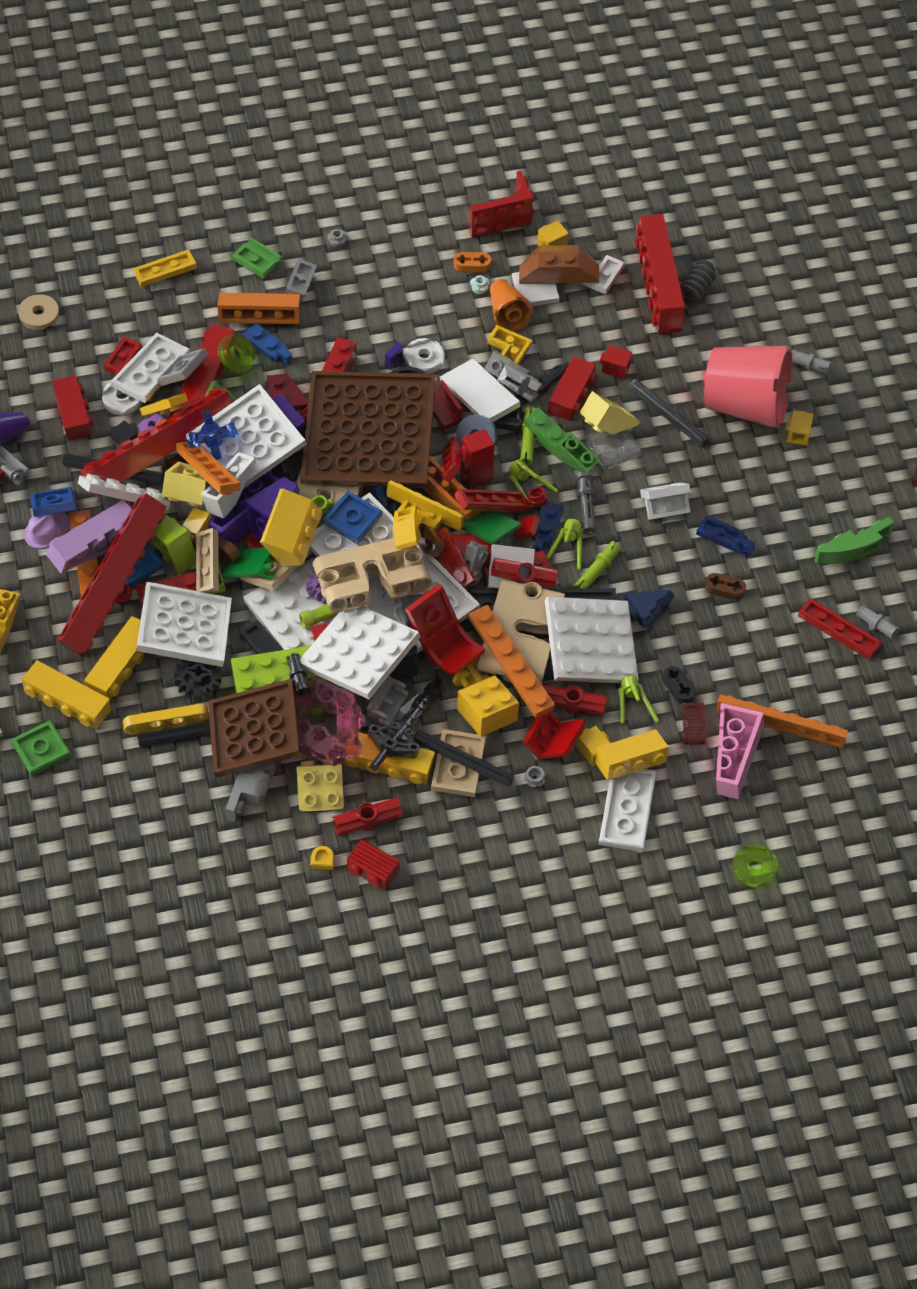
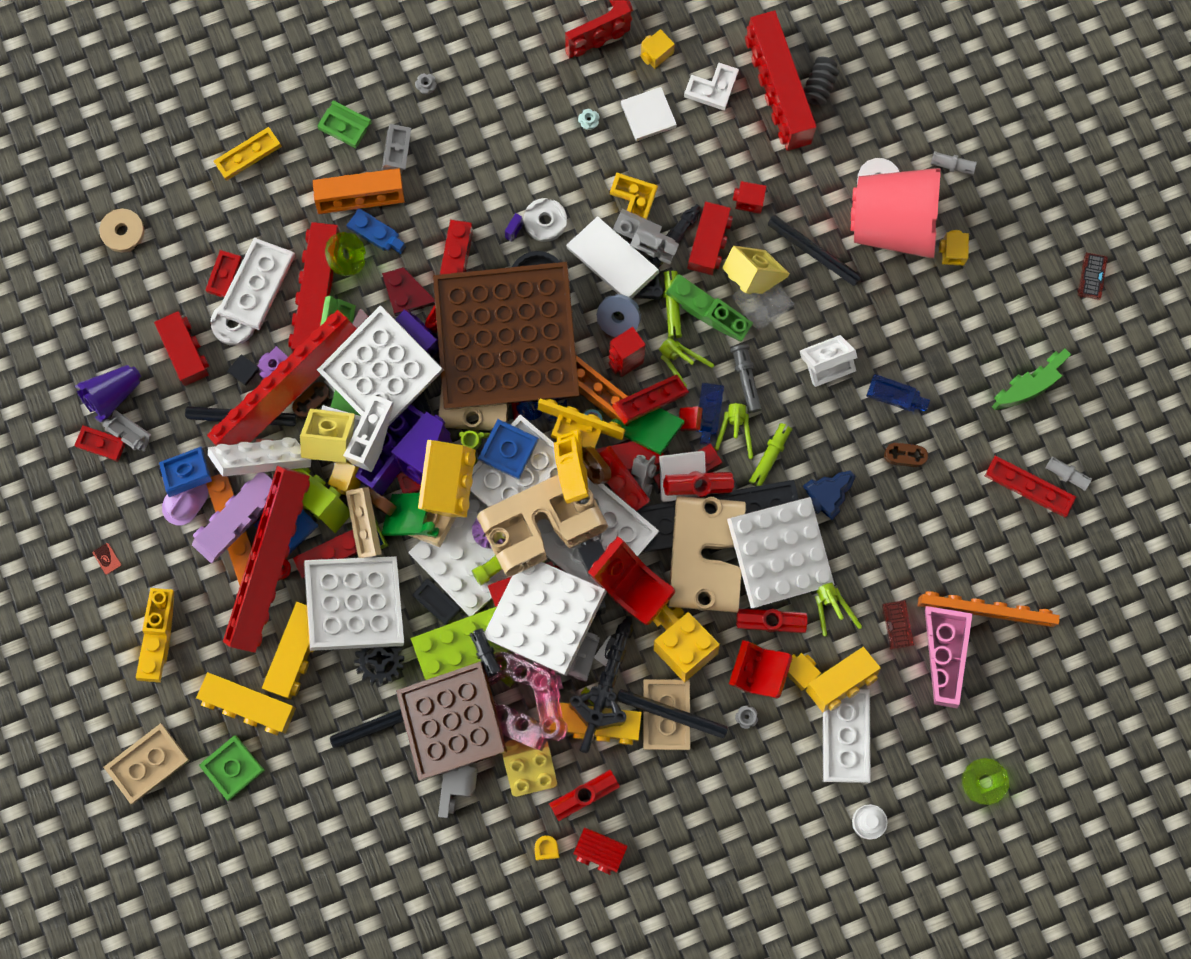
camera: 10 degrees left, 20 degrees up
yellow beam [123,704,209,735] -> none
yellow plate [139,393,188,417] -> none
light grey plate [157,349,209,386] -> none
orange plate [176,440,240,495] -> none
clear blue pin [186,410,239,460] -> none
red panel [433,380,462,431] -> none
red tile [441,436,462,483] -> none
orange beam [454,252,491,273] -> none
orange plate [468,605,555,718] -> none
orange cone [490,279,534,331] -> none
dark orange wedge [519,245,599,284] -> none
red plate [528,487,549,506] -> none
black beam [663,666,695,705] -> none
none -> white plate [852,804,888,840]

